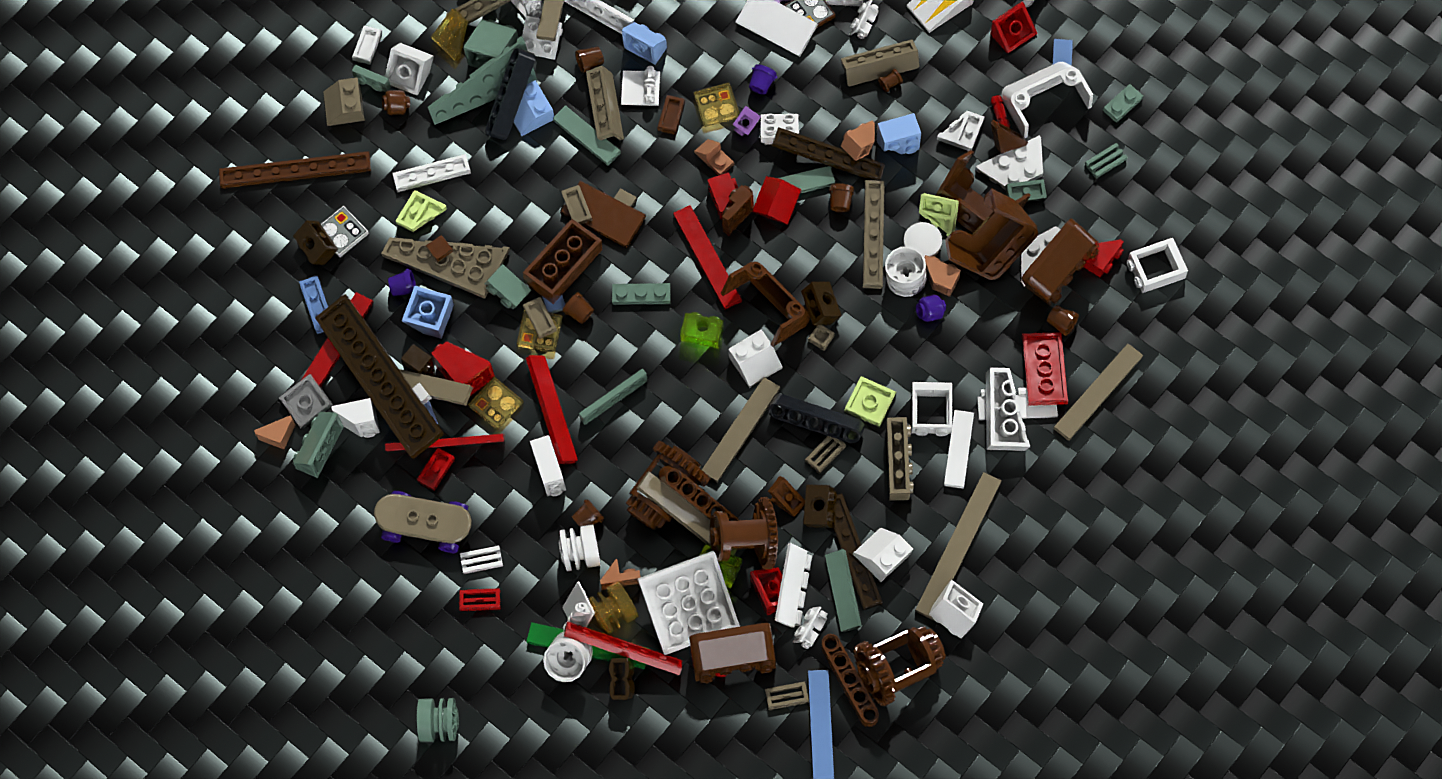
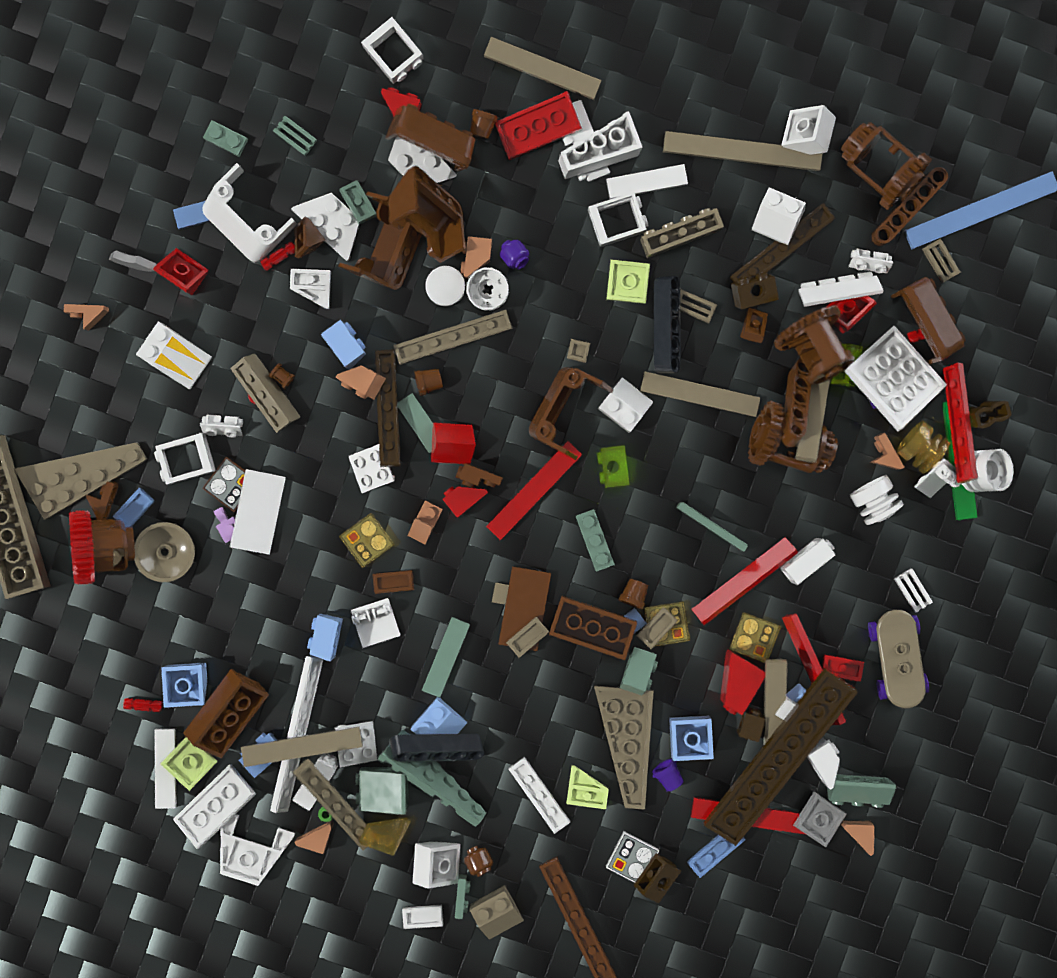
camera: 110 degrees left, 20 degrees up
reddish brown tile [426,235,453,262] -> none
red tile [460,588,501,611] -> none
reddish brown piece [571,499,604,527] -> none
reddish brown piece [575,46,604,74] -> none
dark tan panel [586,66,624,141] -> none
medium lavender brick [732,106,761,136] -> none
dark purple piece [749,64,777,95] -> none
dark brown brick [801,282,842,325] -> none
sand green tile [825,549,862,632] -> none
yellowish green wing [919,193,959,236] -> none

